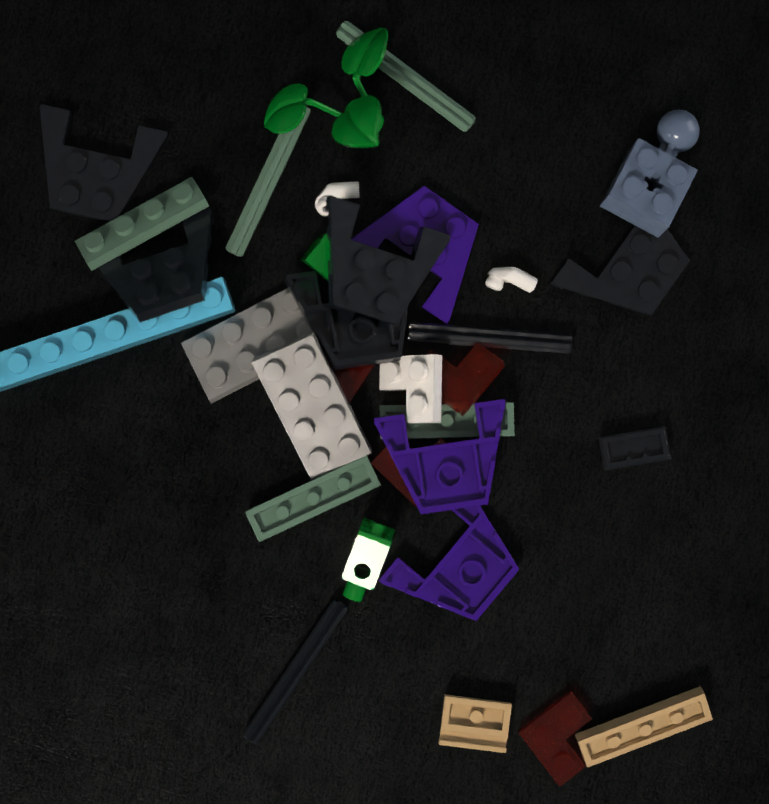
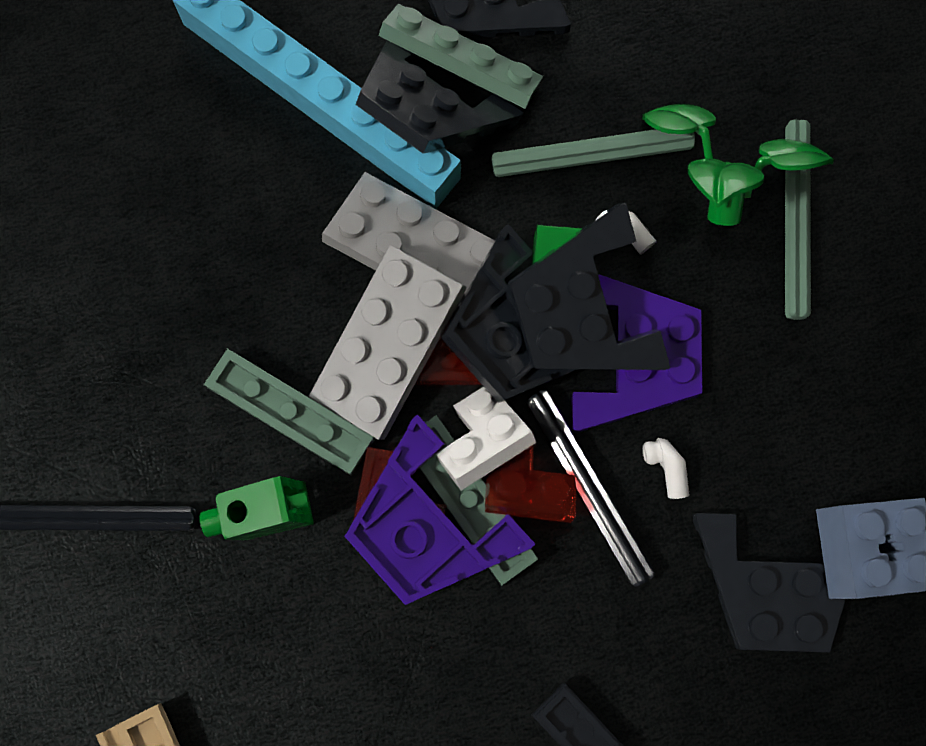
camera: 55 degrees right, 10 degrees down
dark purple wing [378,506,519,621] -> none

